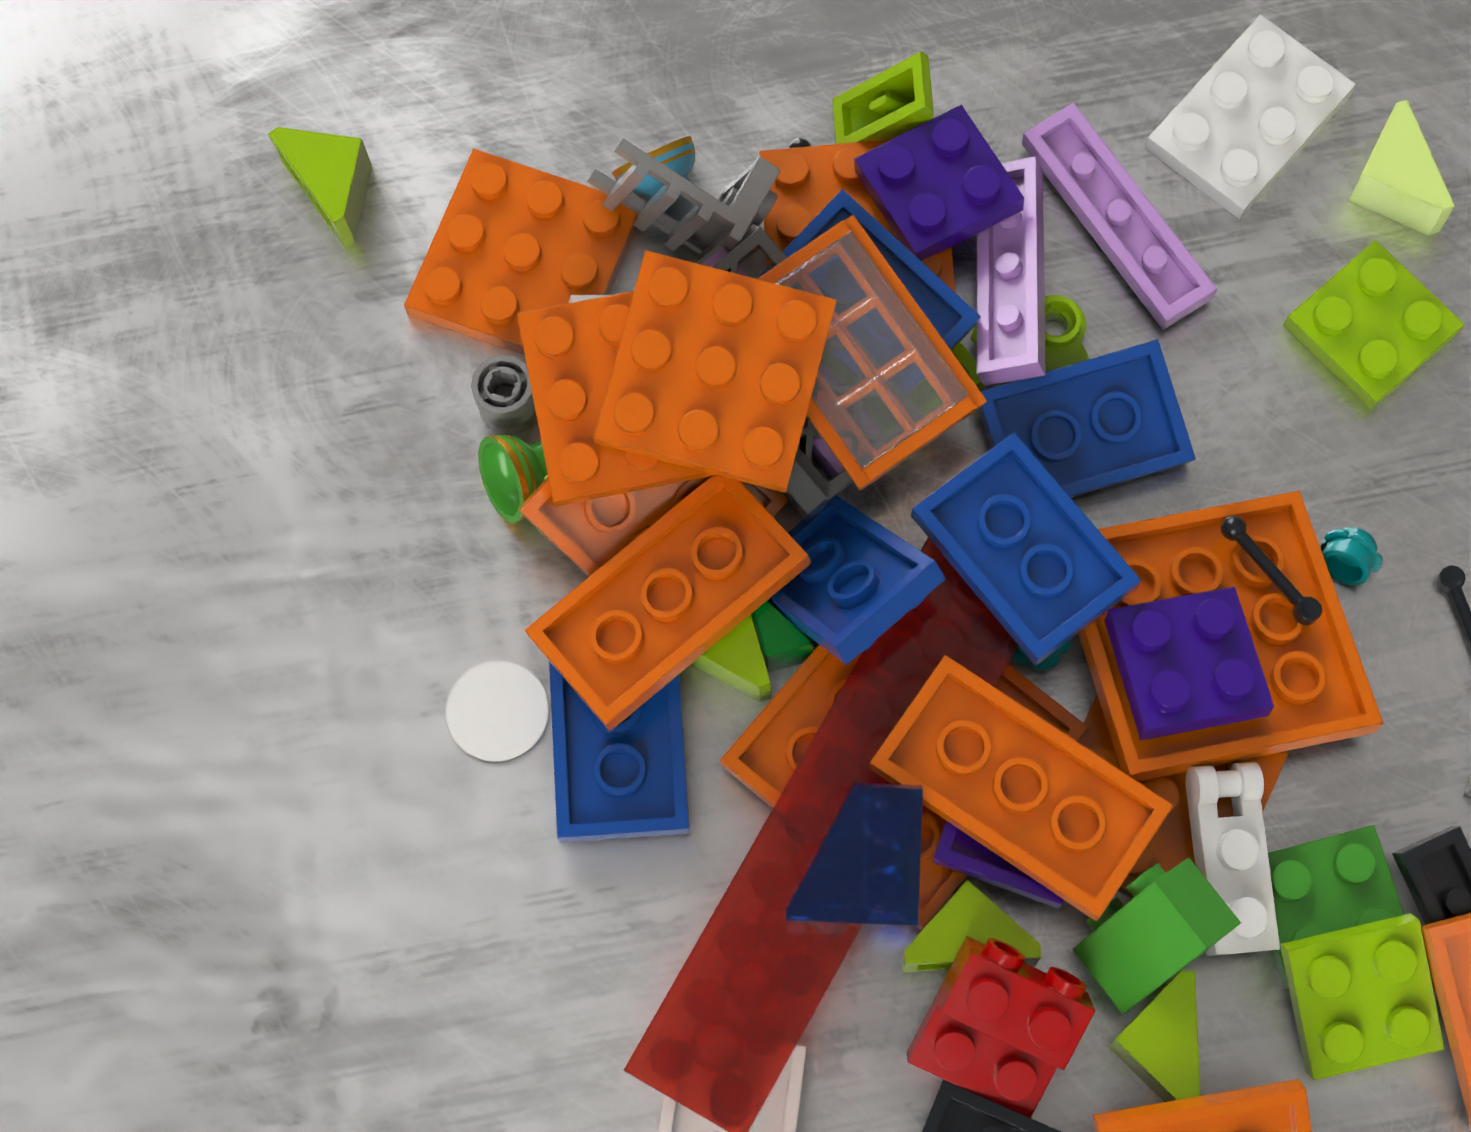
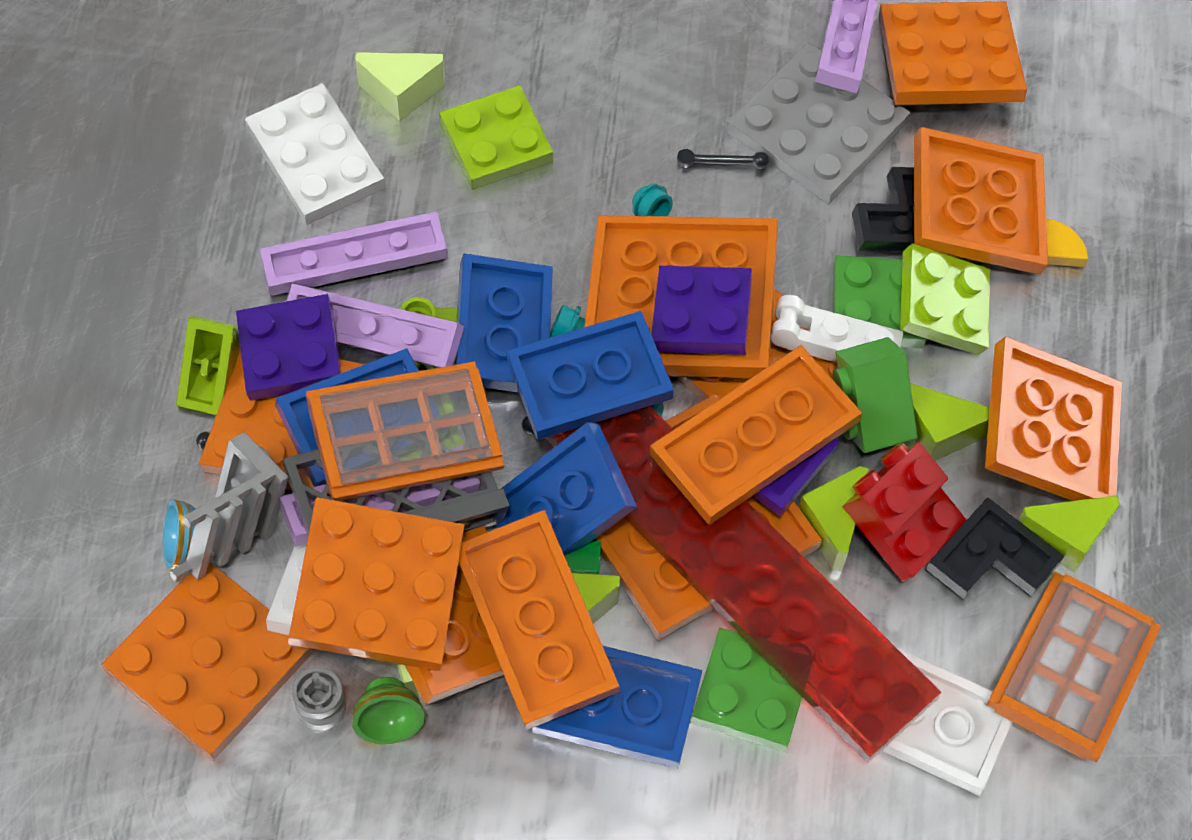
camera: 80 degrees left, 10 degrees down
lime slope [268,127,372,248] -> none
white sticker [445,660,549,762] -> none
orange plate [593,250,837,493] -> none
clear blue wing [786,783,923,926] -> none
black hinge [1221,515,1322,625] -> none
none -> teal plate [550,305,585,337]
none -> bright green plate [690,628,814,752]

